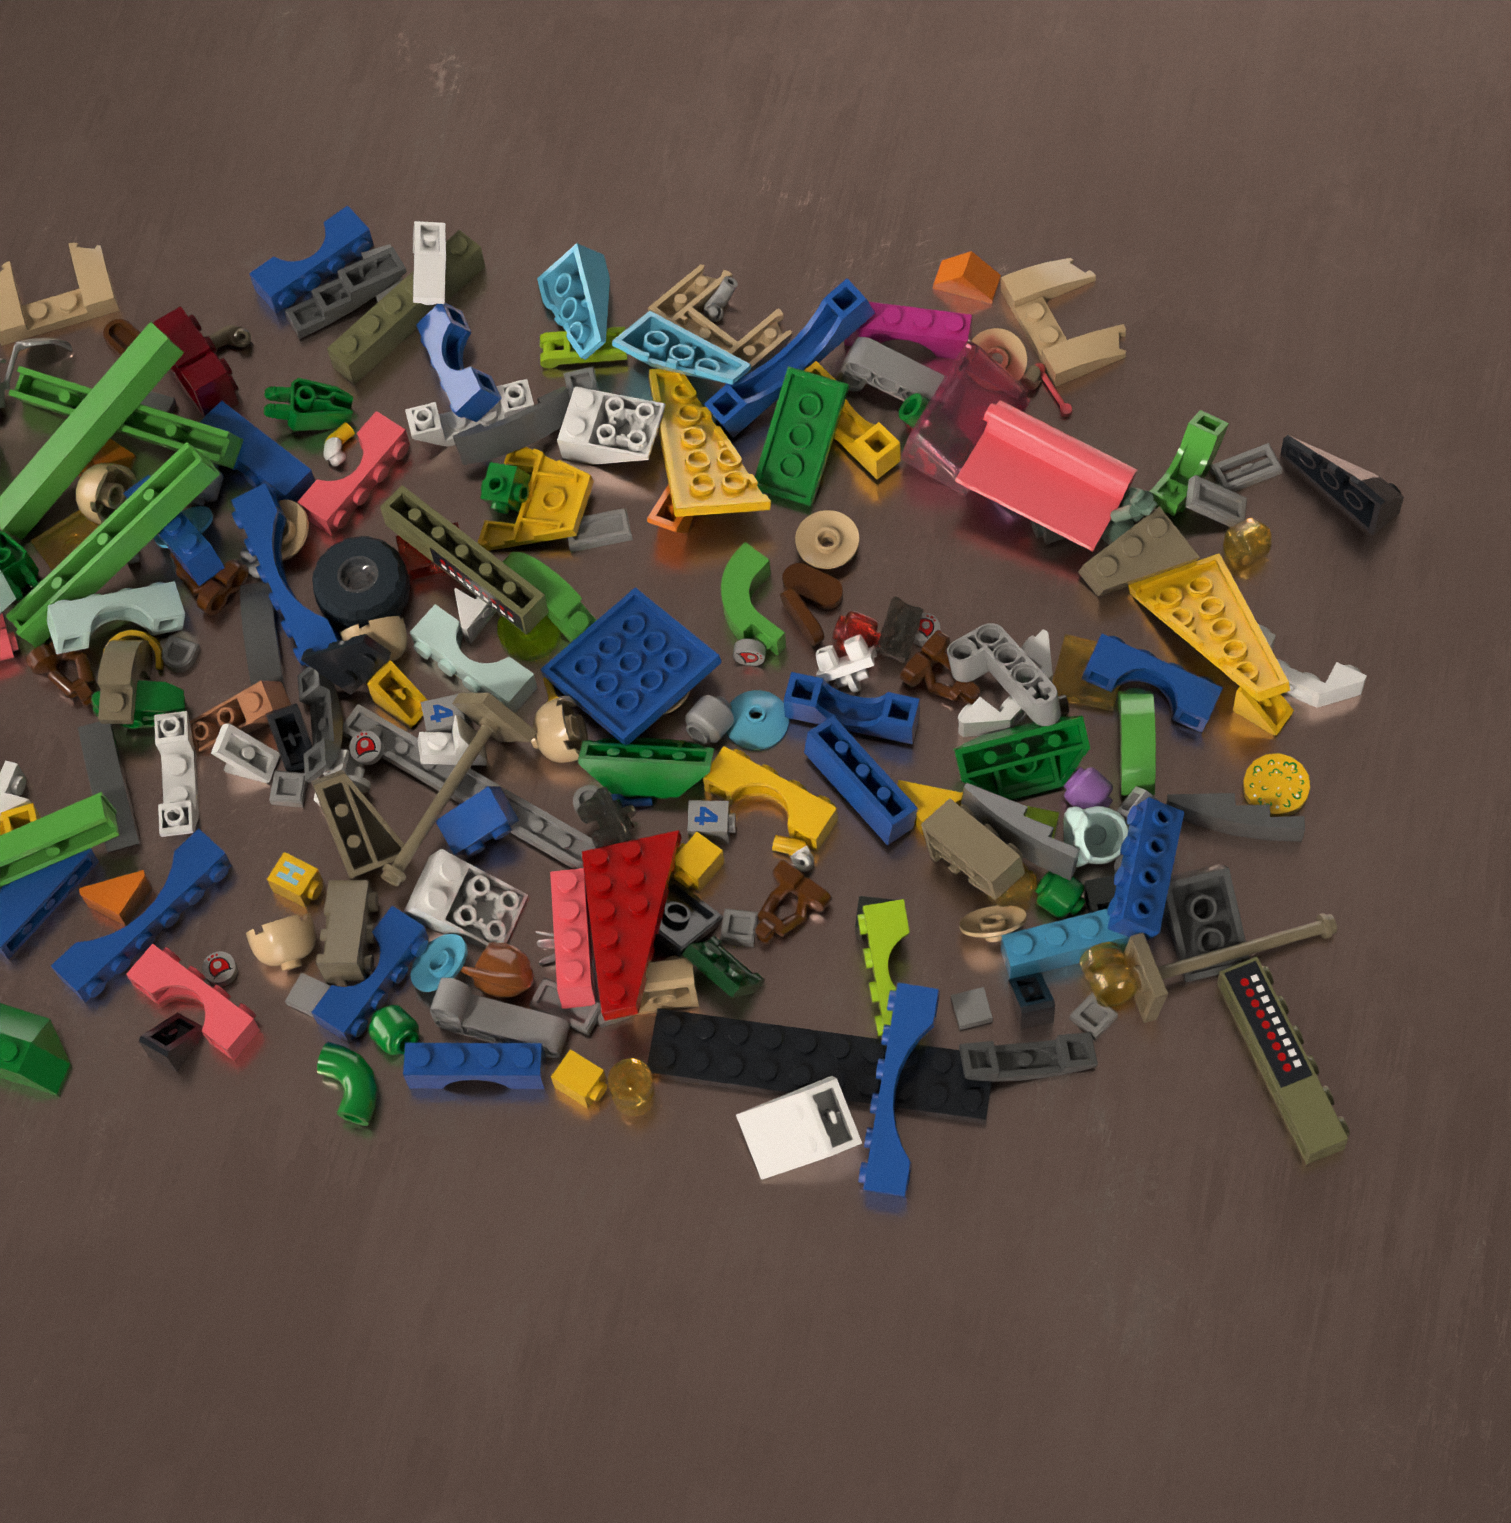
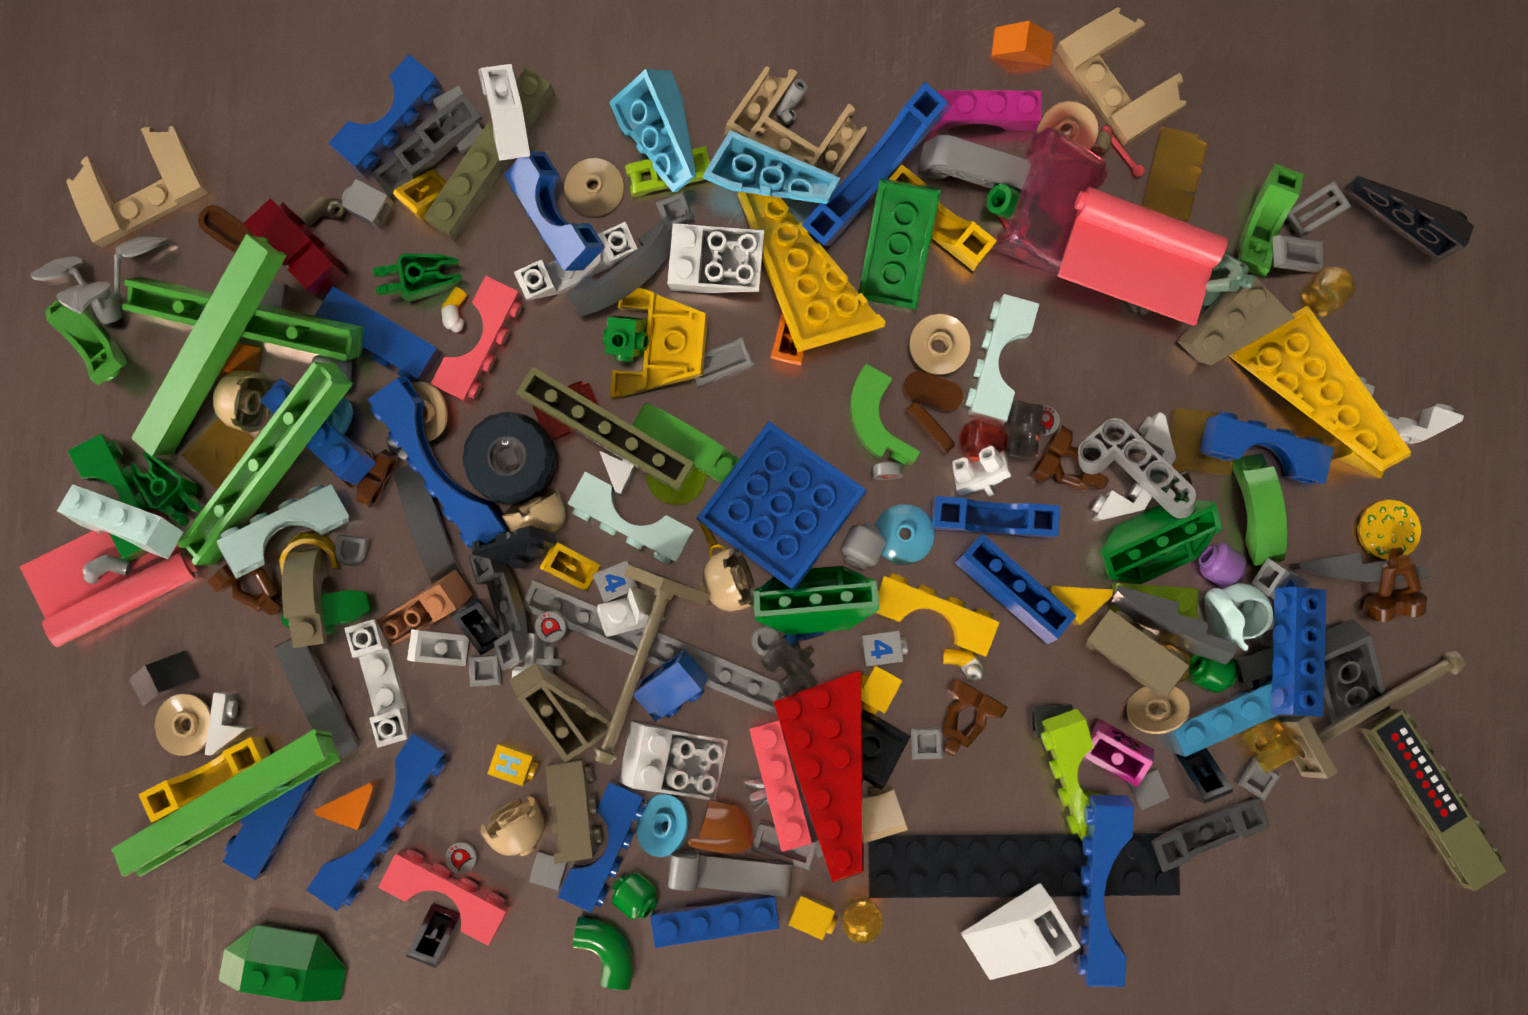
camera: 10 degrees left, 20 degrees up
dark green plate [682,936,765,998] -> none
none -> light grey brick [341,178,394,229]
none -> yellow slope [393,169,447,224]
none -> tan dish [564,158,624,218]
none -> light aqua arch [965,294,1039,424]
none -> dark pink brick [1084,718,1154,787]
none -> clear yellow windscreen [1142,127,1208,222]
none -> reddish brown piece [1364,547,1427,622]

